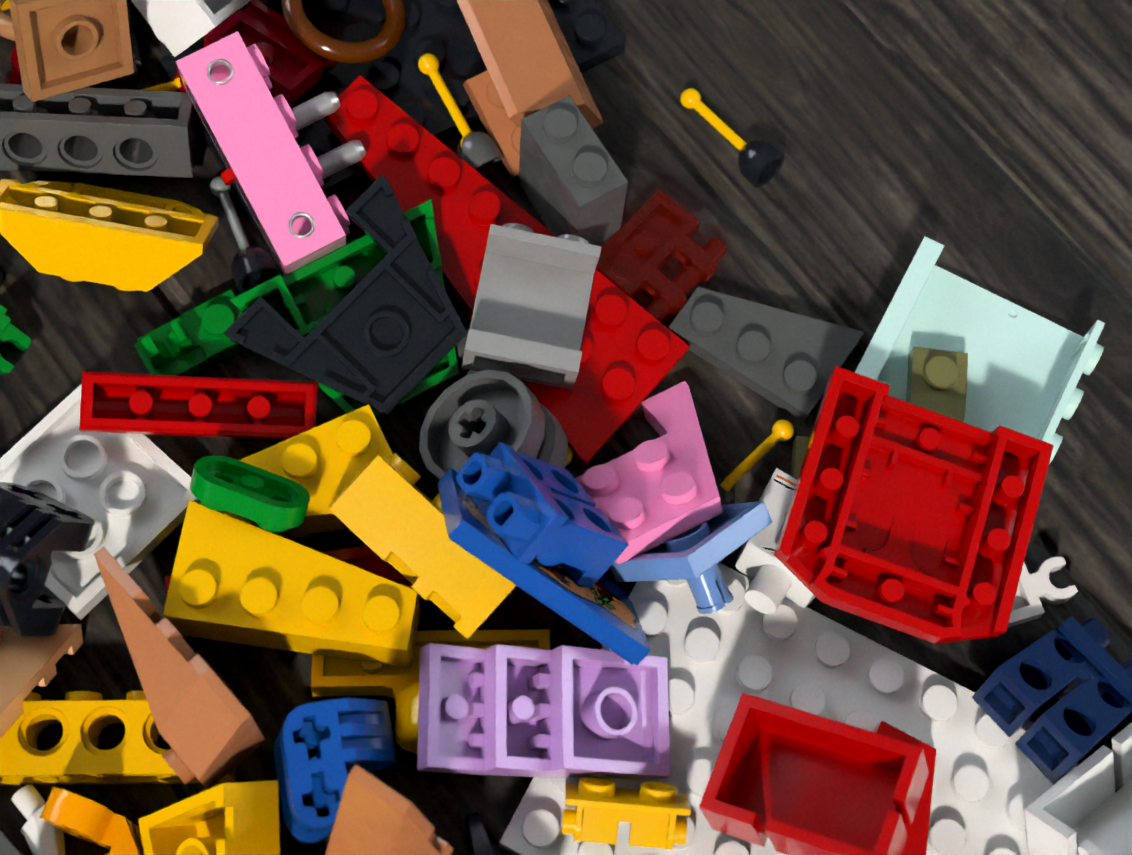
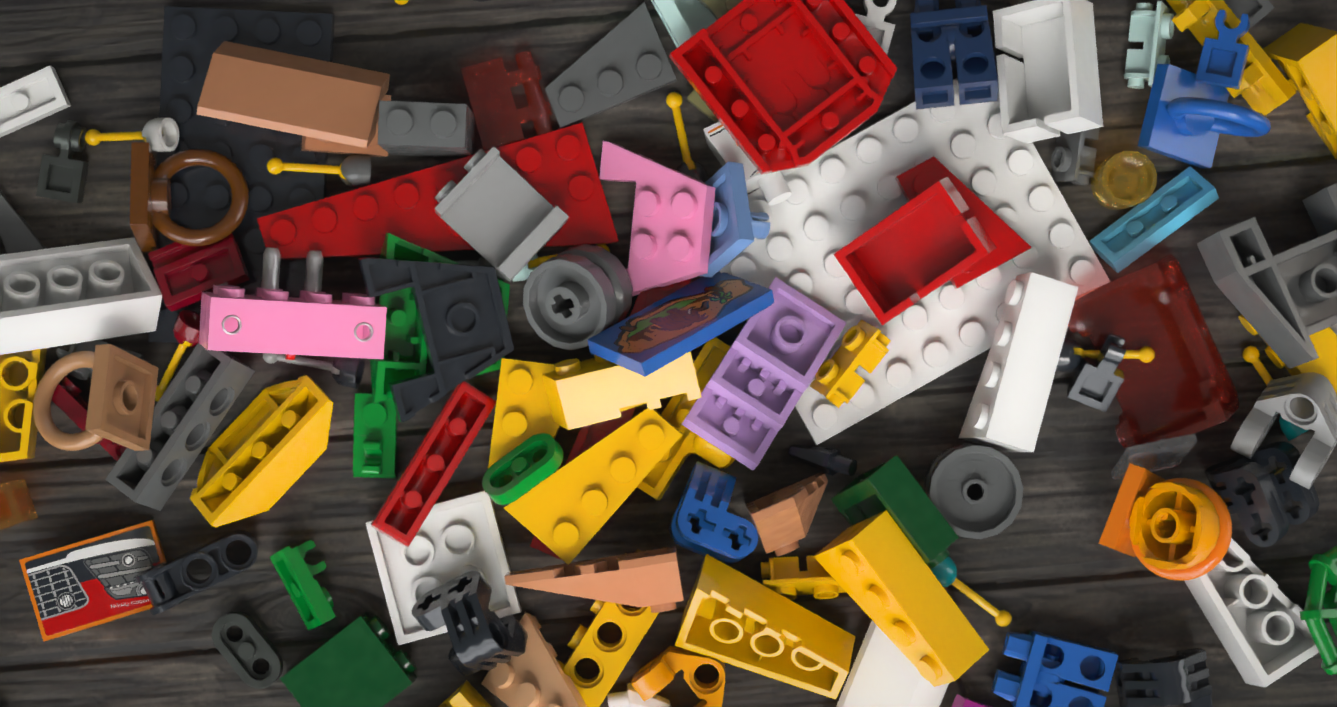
camera: 50 degrees left, 20 degrees up
blue hips [455,442,629,589] -> none

